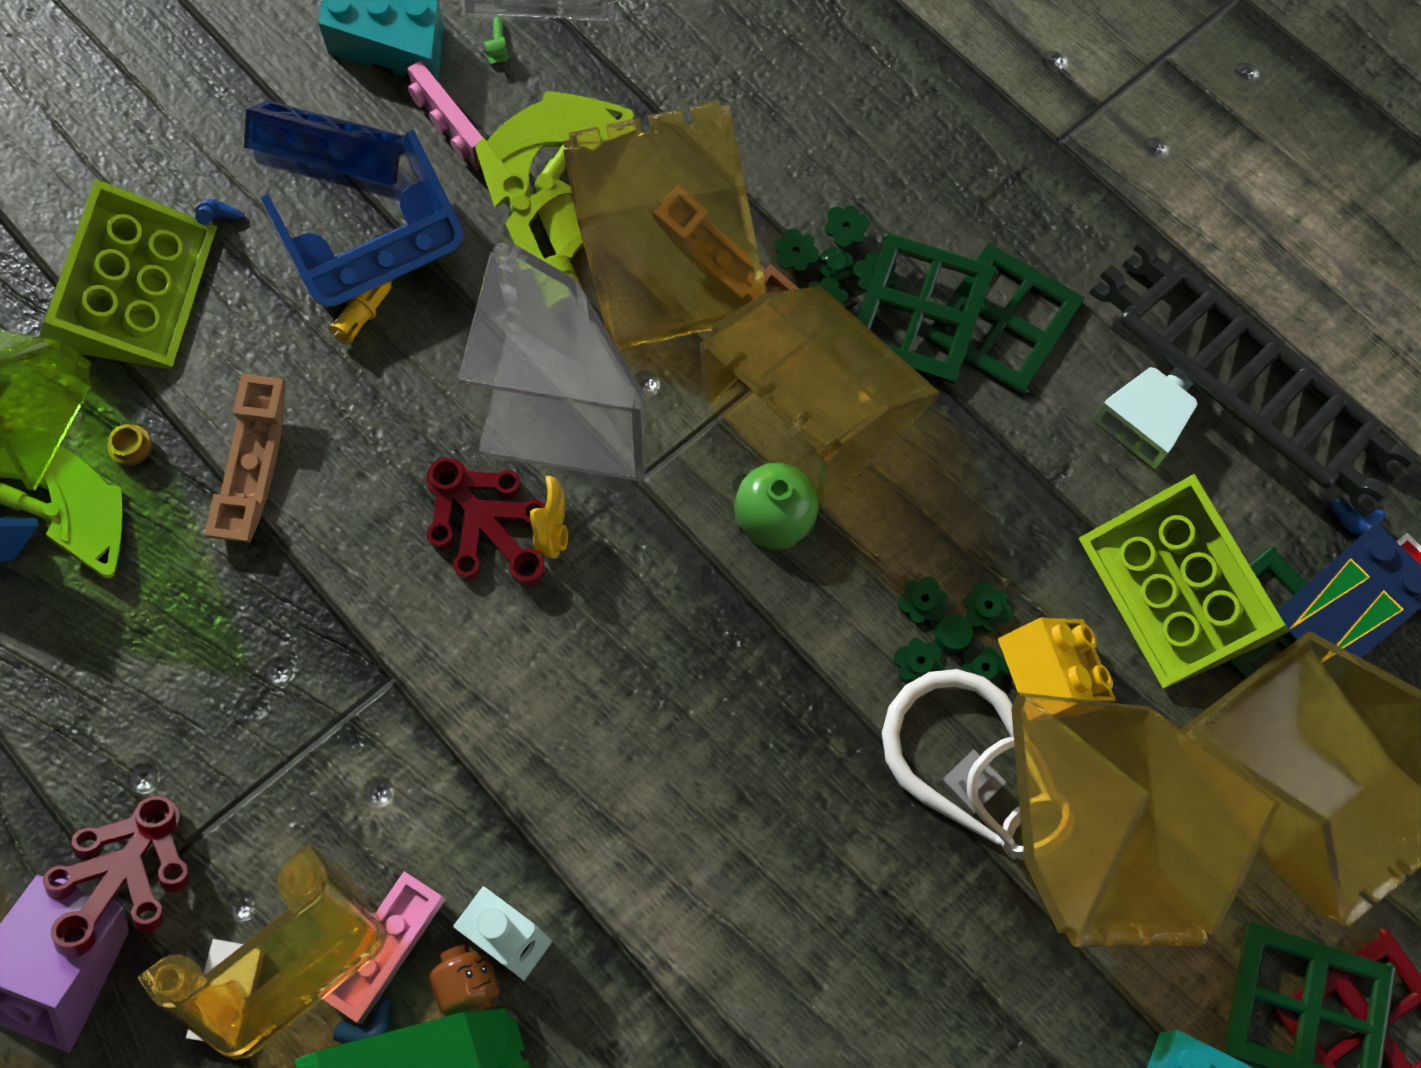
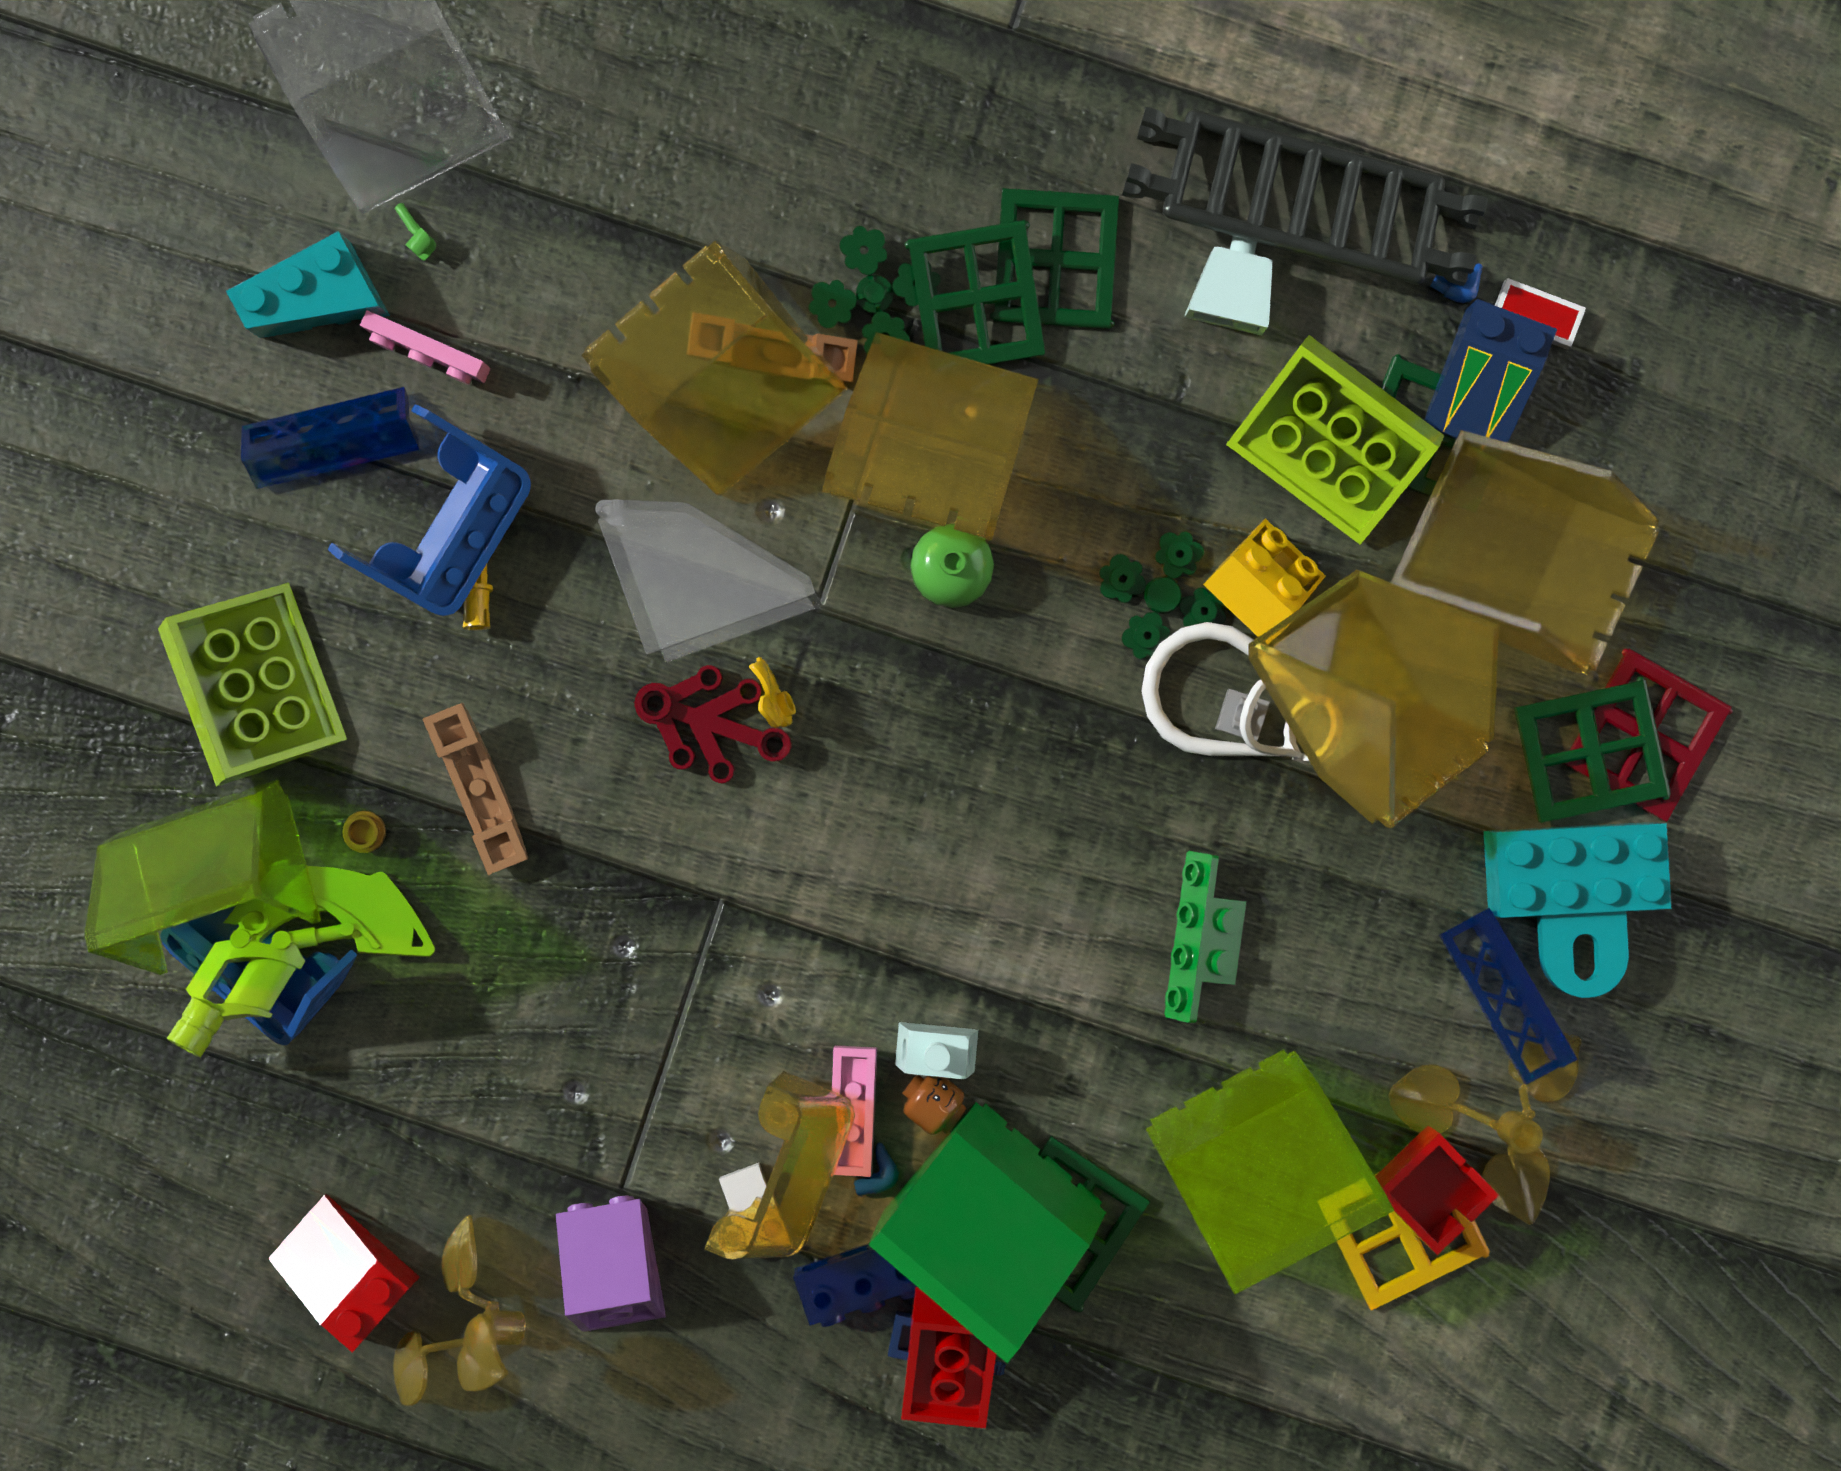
camera: 25 degrees left, 20 degrees up
dark red plant [43,796,189,957] -> none
blue animal [195,199,245,225] -> none
lime piece [475,91,634,312] -> none
none -> green bracket [1164,851,1247,1023]

